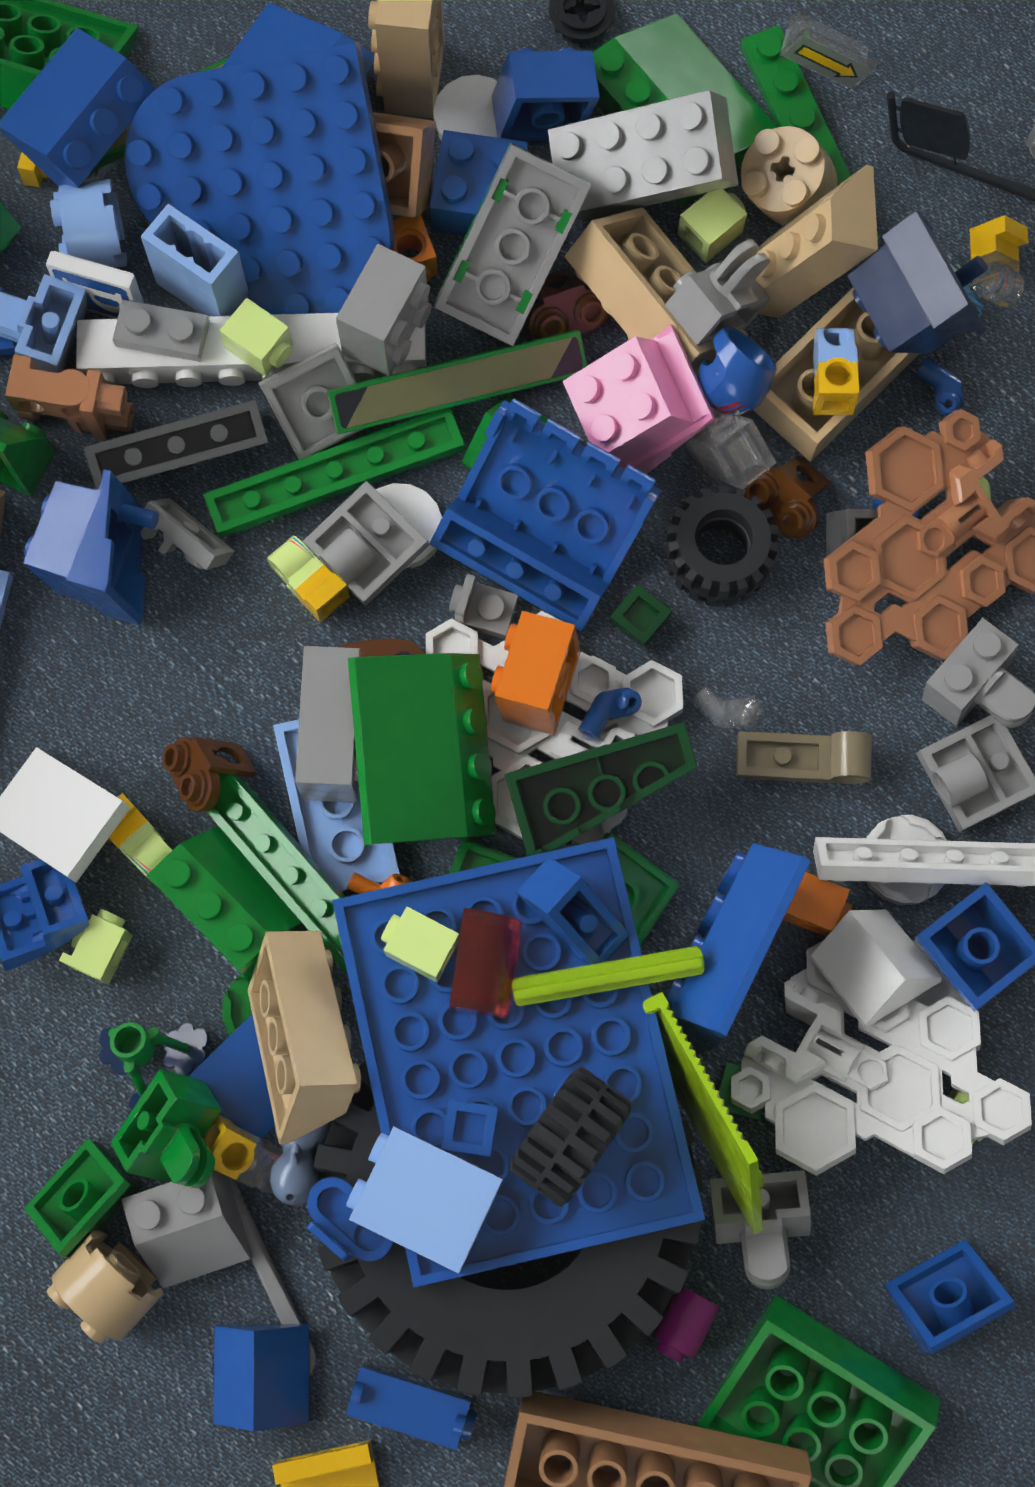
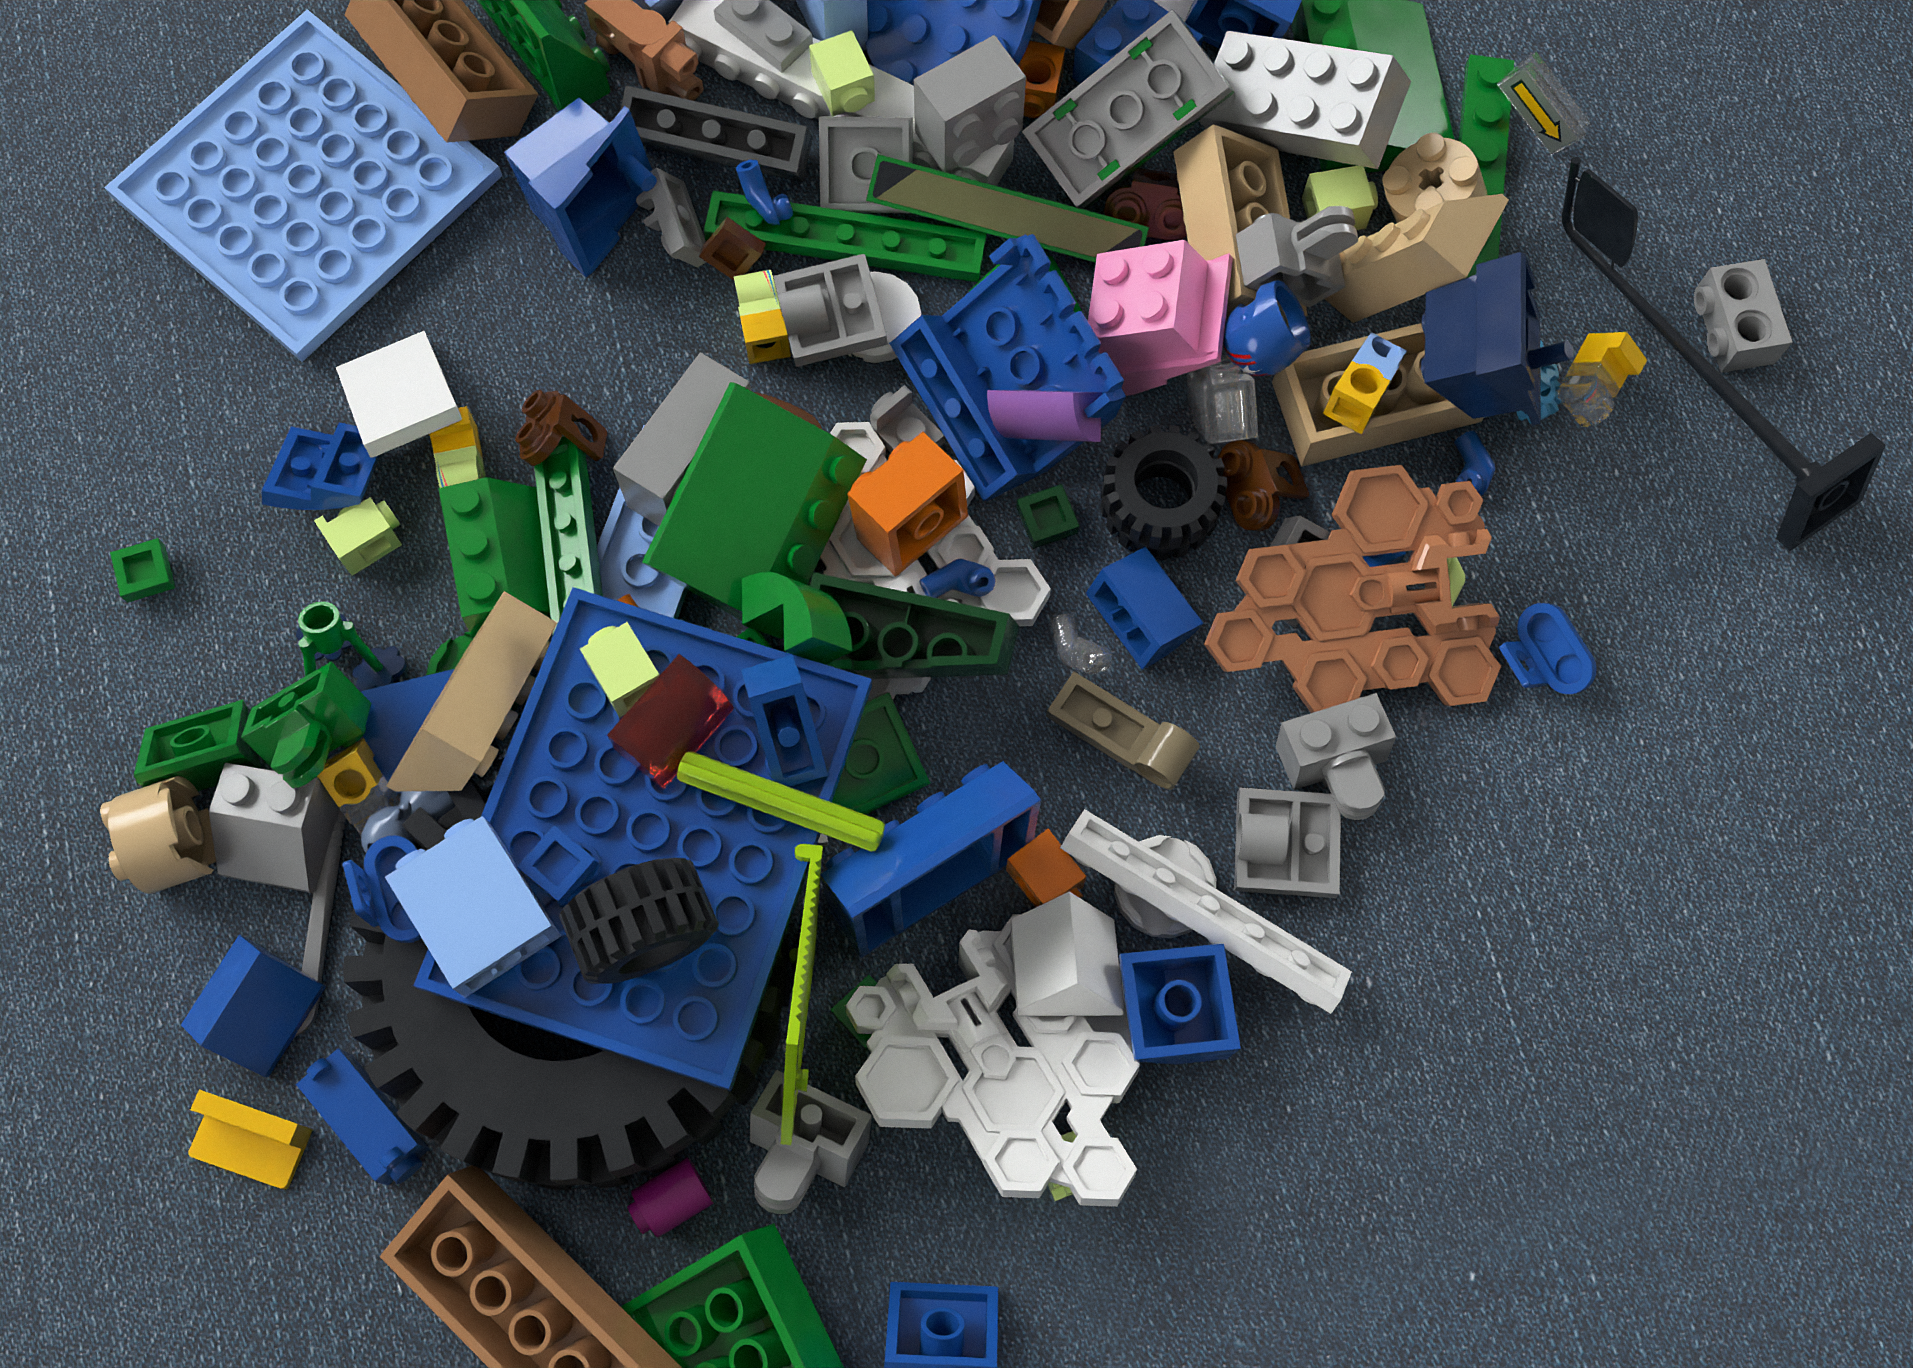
camera: 30 degrees right, 5 degrees down
none -> reddish brown plate [699,217,766,280]
none -> blue arm [736,160,794,225]
none -> green brick [742,572,852,664]
none -> medium lavender brick [987,390,1102,442]
none -> blue brick [1086,547,1203,670]

